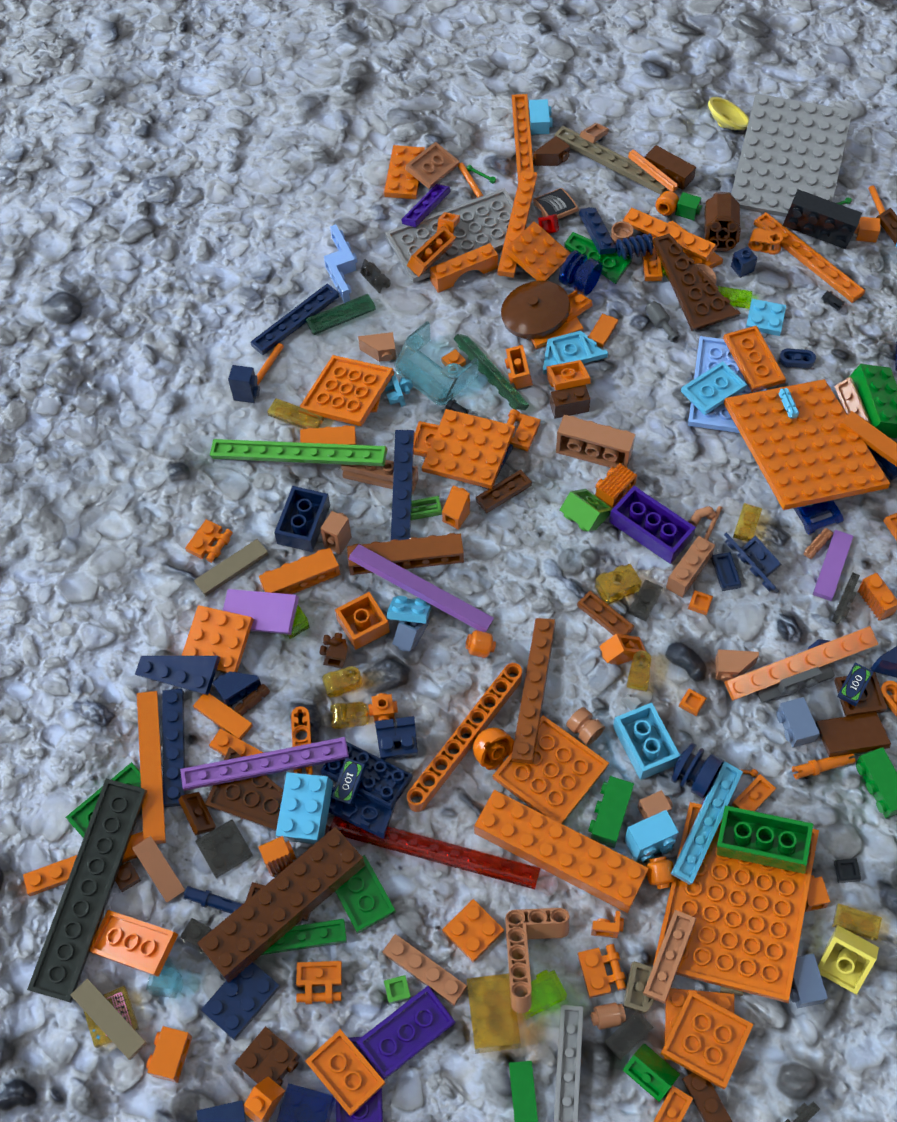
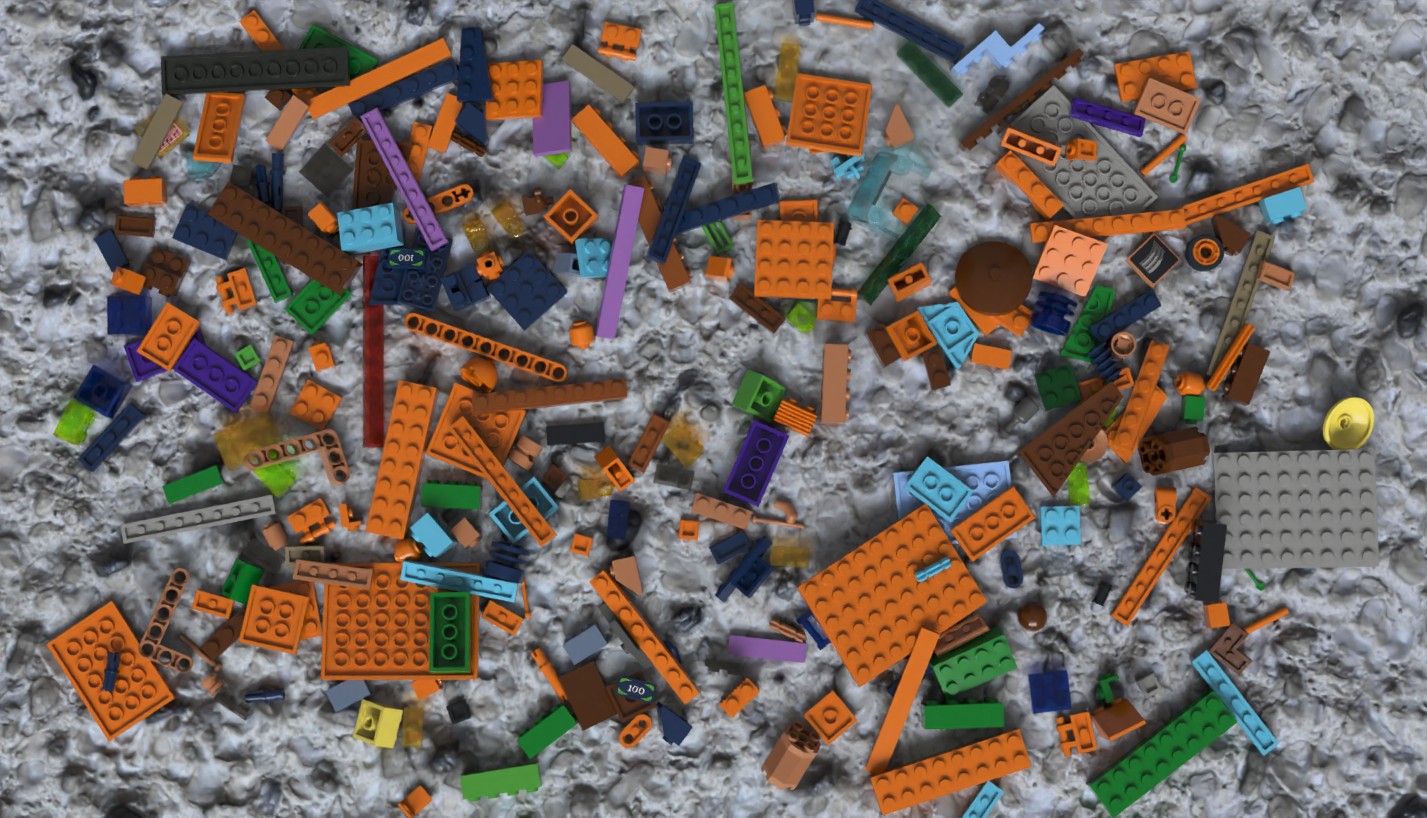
camera: 75 degrees right, 25 degrees up
red slope [538,214,559,234] -> none
none -> reddish brown tile [114,215,156,238]
none -> dark blue axle [245,688,285,703]
none -> dark blue axle [255,165,271,203]
none -> orange bracket [307,341,336,372]
none -> orange plate [448,416,557,547]
none -> dark blue plate [486,250,567,331]
none -> reddish brown plate [542,464,569,491]
none -> black tile [546,422,605,446]
none -> clear blue plate [606,499,630,540]
none -> dark blue plate [646,156,701,265]
none -> clear neon green brick [786,303,816,335]
none -> reddish brown plate [922,348,951,391]
none -> reddish brown plate [959,48,1084,152]
none -> reddish brown hair [1017,601,1047,632]
none -> dark green plate [1034,363,1083,411]
none -> wheel [1185,234,1224,272]

